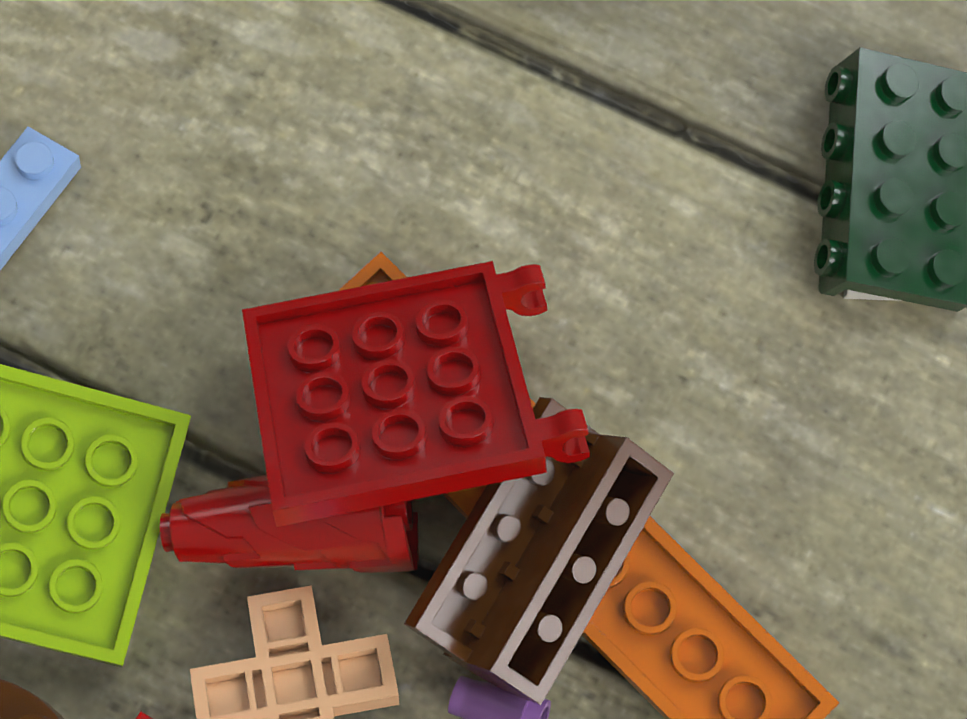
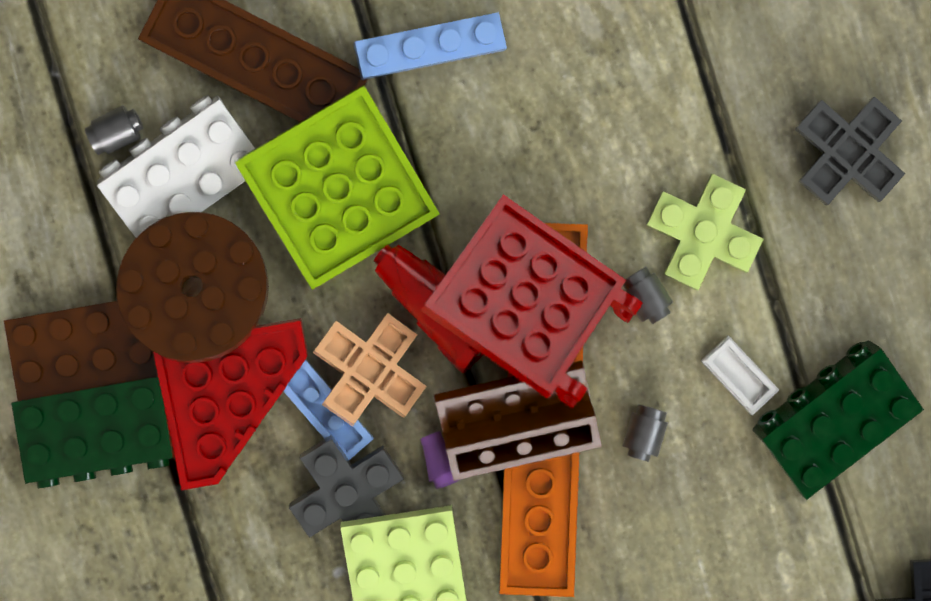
camera: 50 degrees right, 15 degrees up
none -> flat silver brick [622,404,668,462]
none -> flat silver brick [623,267,673,324]
none -> yellowish green plate [646,174,764,290]
none -> white tile [701,336,779,415]

